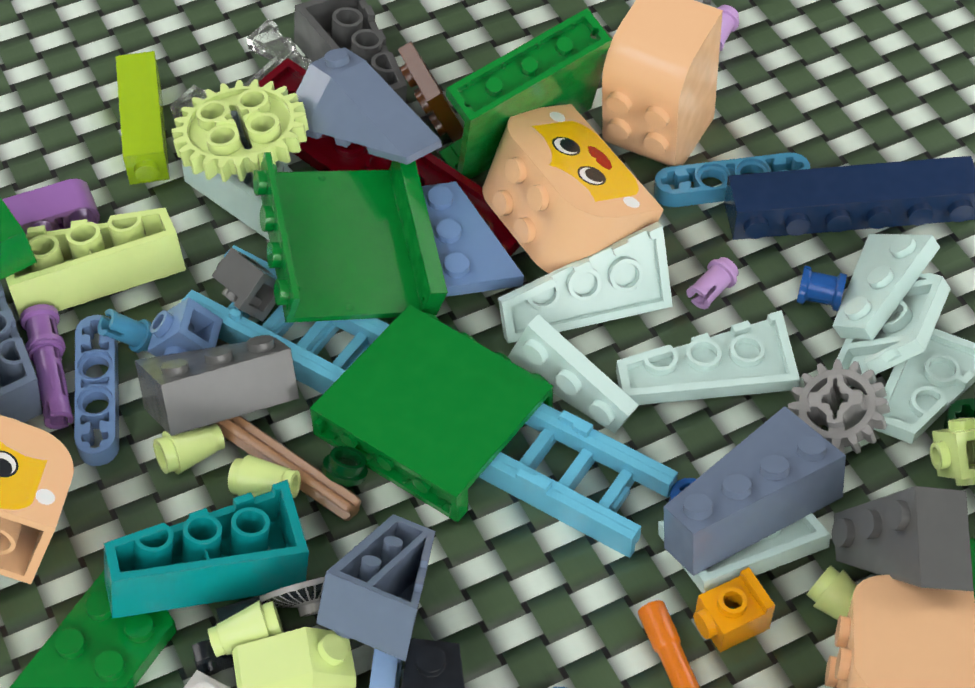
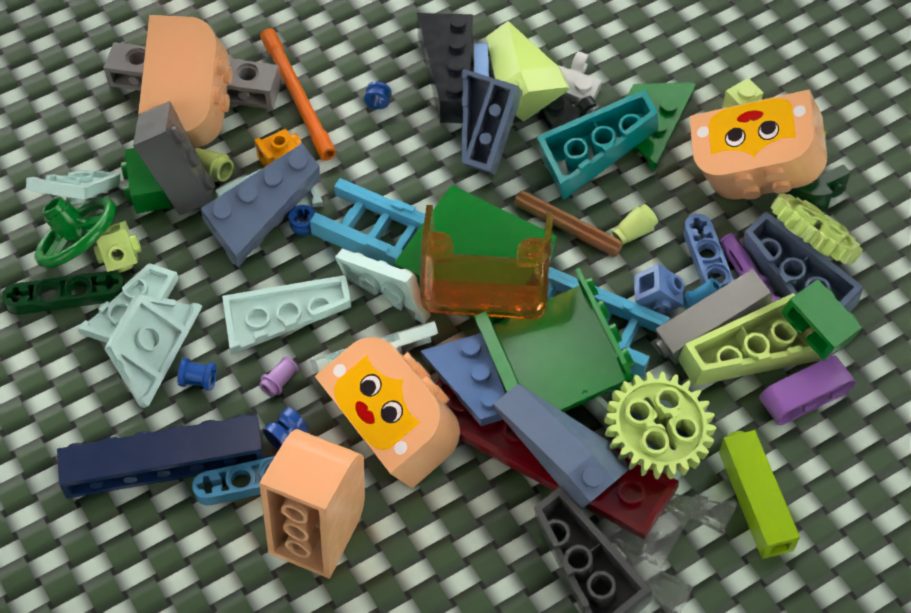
camera: 175 degrees right, 5 degrees up
wedge [135,335,299,436] -> none
yellowish green cone [207,600,284,657] -> none
dark grey brick [212,247,277,321] -> none
yellowish green cone [228,455,301,498] -> none
light grey dish [259,576,325,618] -> none
dark green plate [321,446,368,488] -> none
reddish brown plate [398,41,464,143] -> none
green panel [438,8,612,179] -> none
light grey gear [788,359,890,454] -> none
light aqua wing [832,234,940,341] -> none
none -> blue wheel [263,407,309,451]
none -> clear orange windscreen [420,205,553,319]
none -> light grey brick [655,269,772,365]

